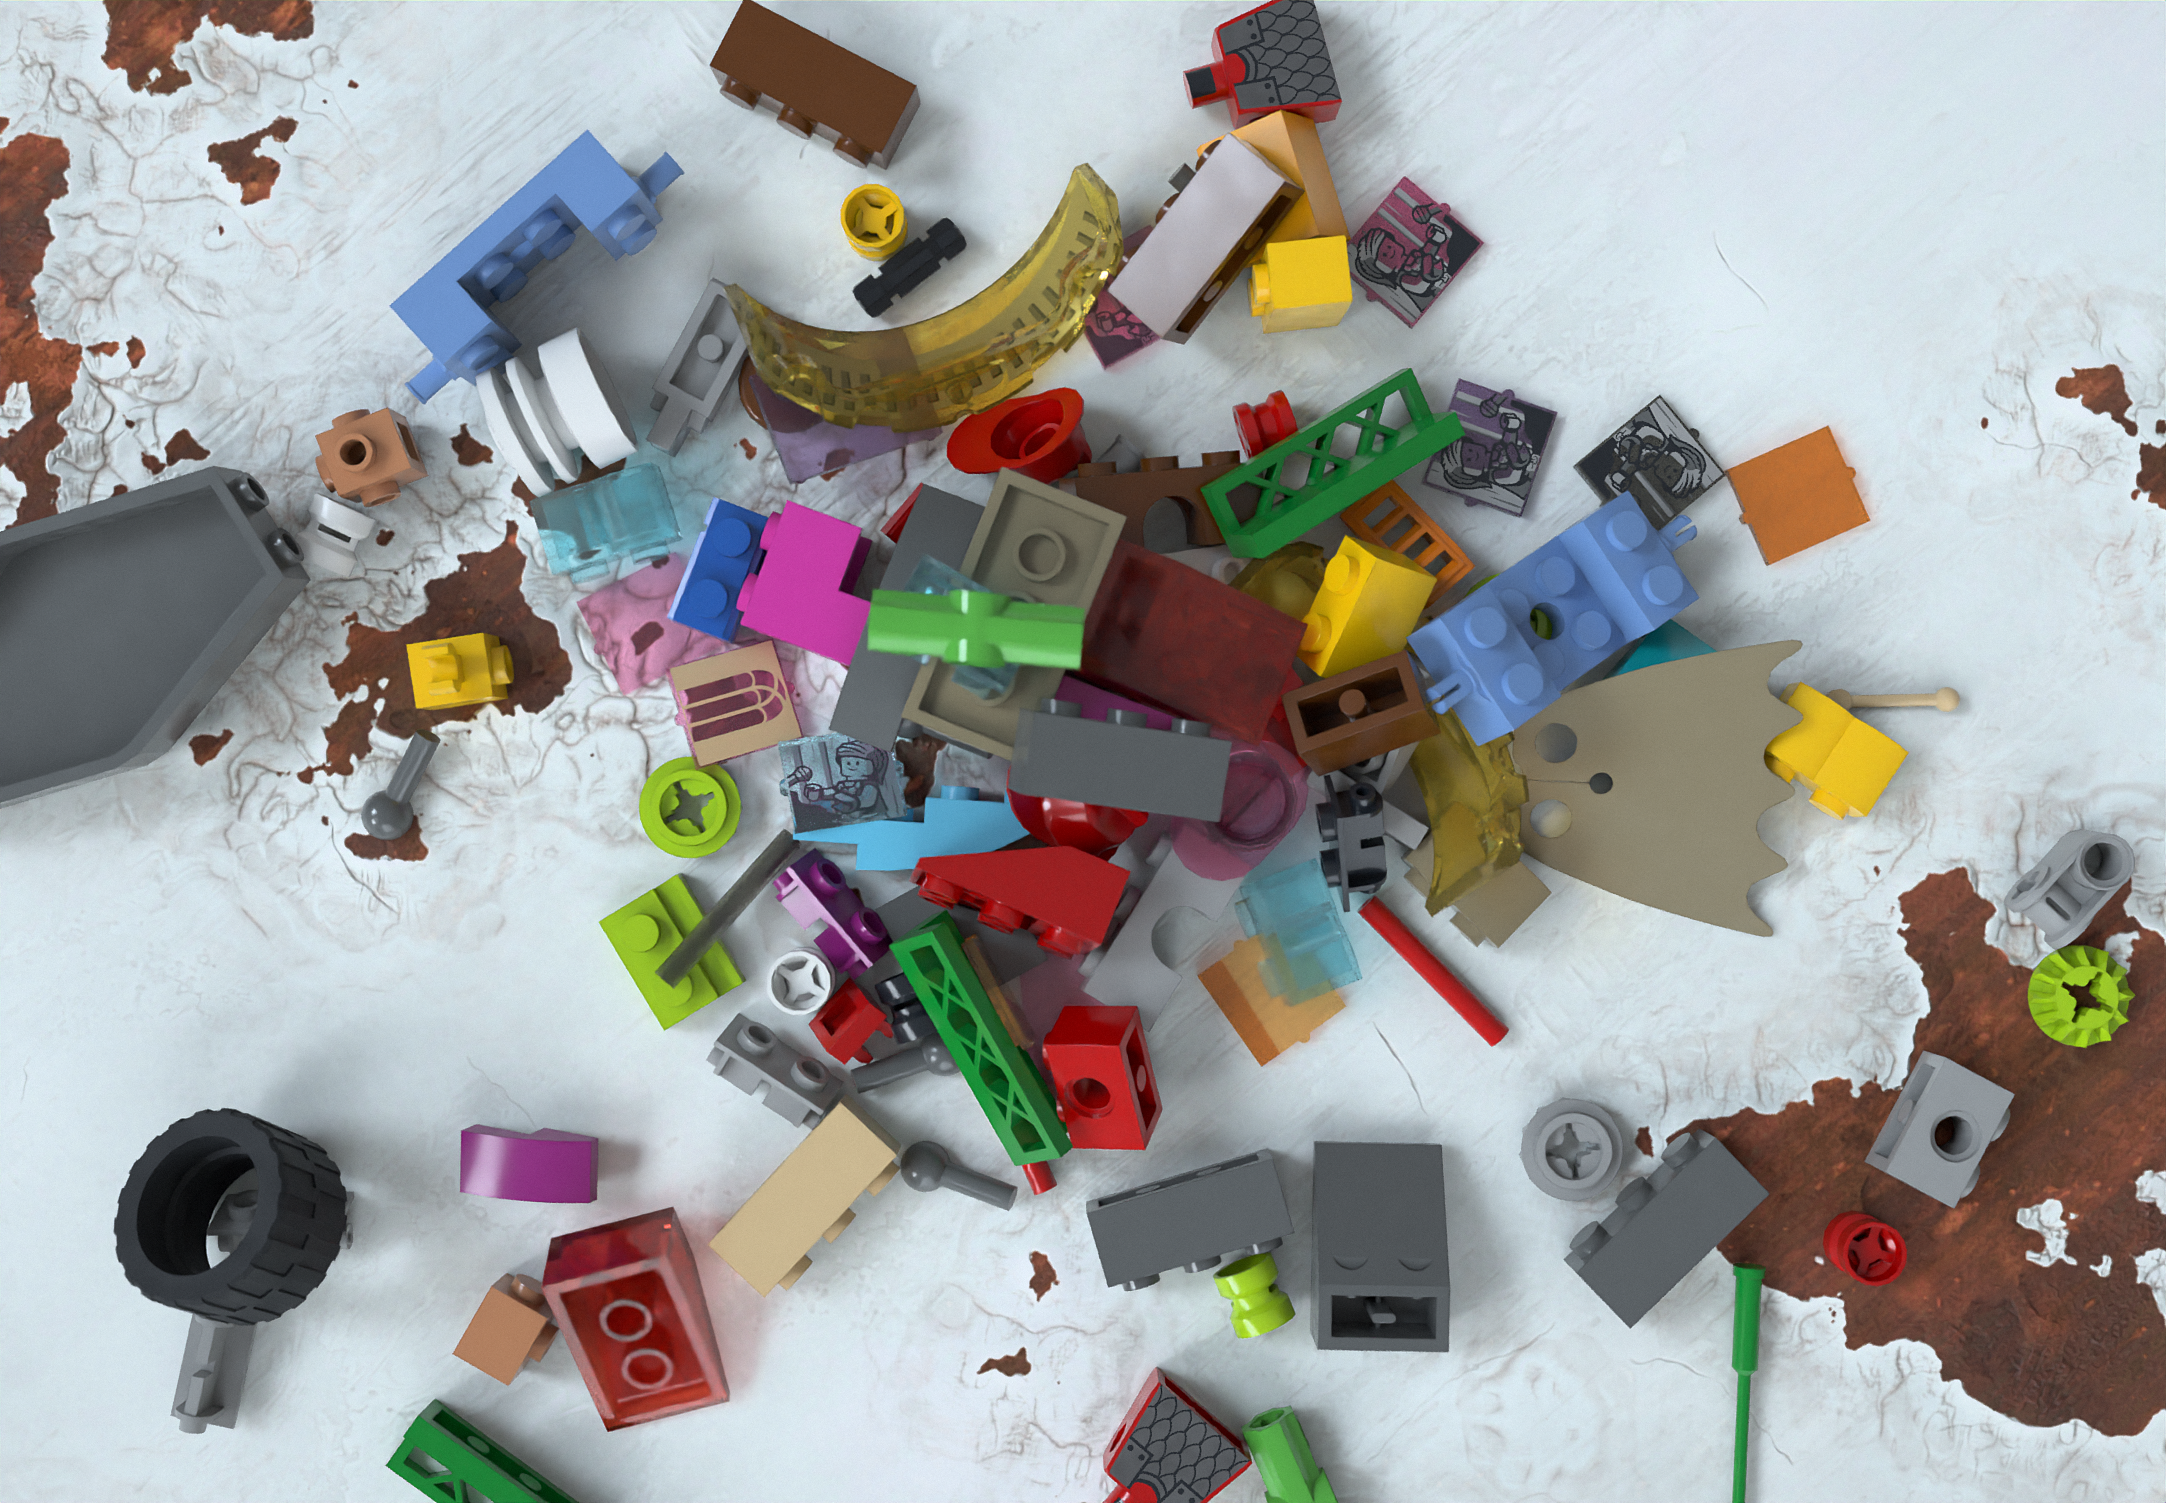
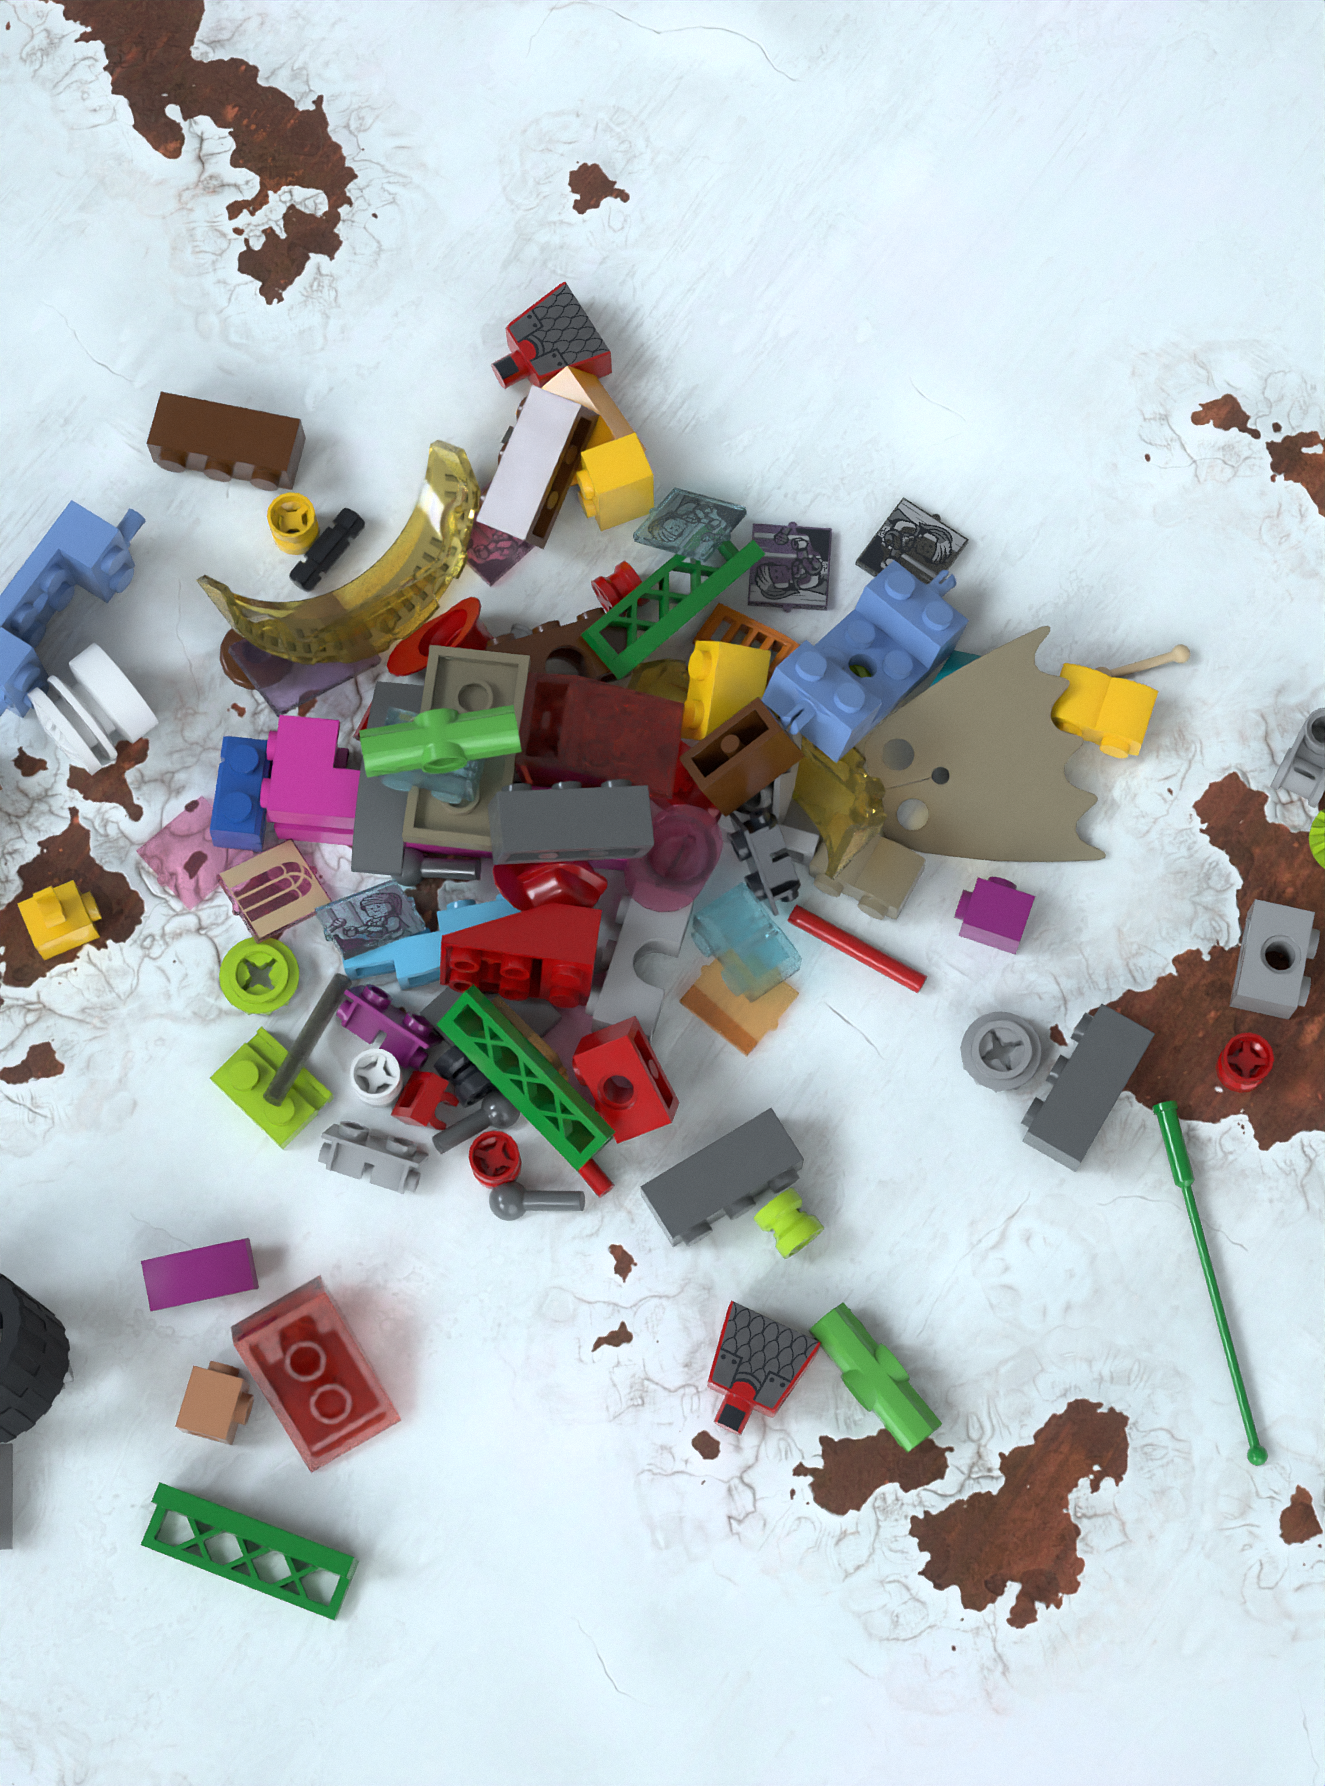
camera: 10 degrees left, 15 degrees down
dark grey bar [361,729,441,841] -> none
clear light blue brick [529,462,683,585] -> none
light grey hinge [646,278,772,457] -> none
tan brick [708,1094,902,1298] -> none
dark grey slope [1310,1141,1450,1352] -> none
piece [1347,176,1484,329] -> none
clear orange piece [1724,425,1871,566] -> none
none -> red wheel [468,1130,522,1189]
none -> clear light blue piece [633,487,747,562]
none -> magenta brick [954,877,1035,955]

